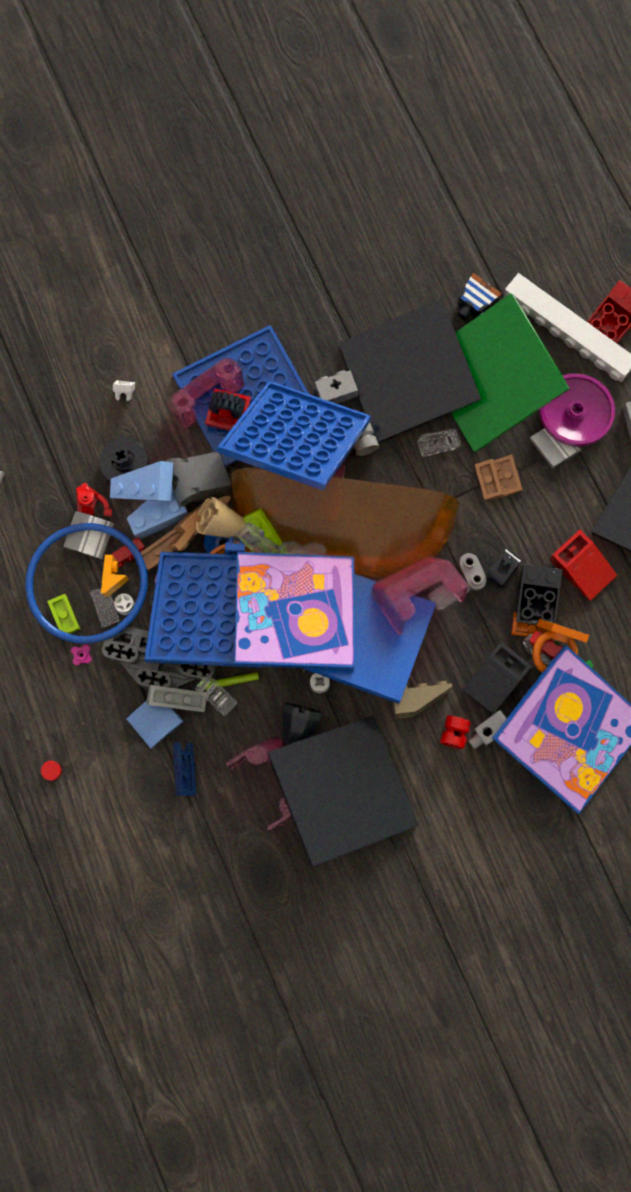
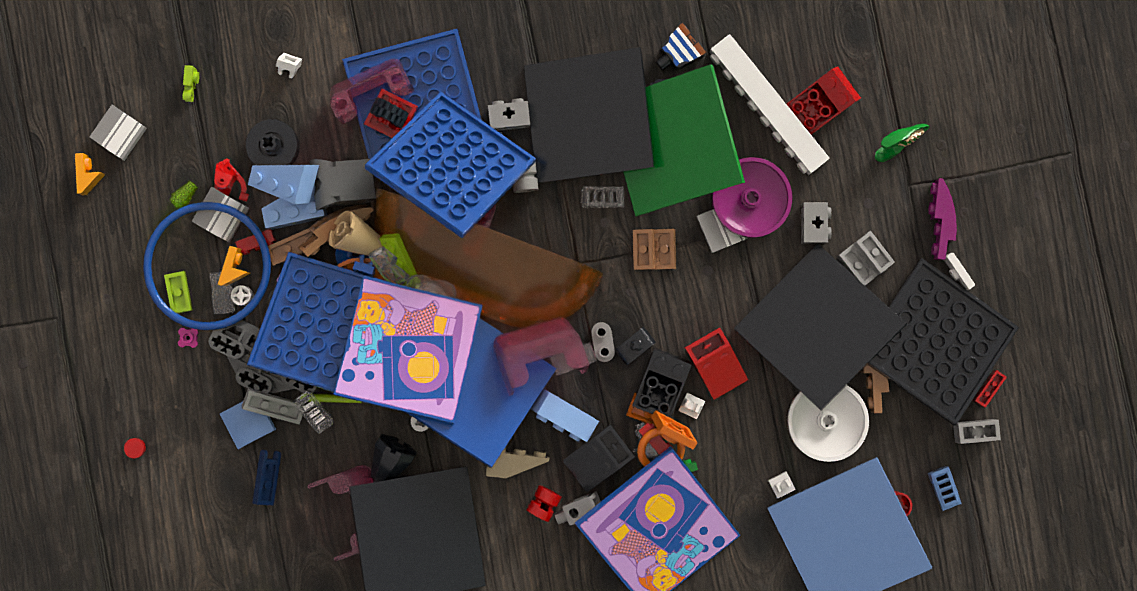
camera: 10 degrees right, 10 degrees up
none -> clear neon green cone [169,180,198,209]
none -> lime plate [183,65,199,102]
none -> light blue wedge [530,389,599,442]
none -> white tile [678,393,705,419]

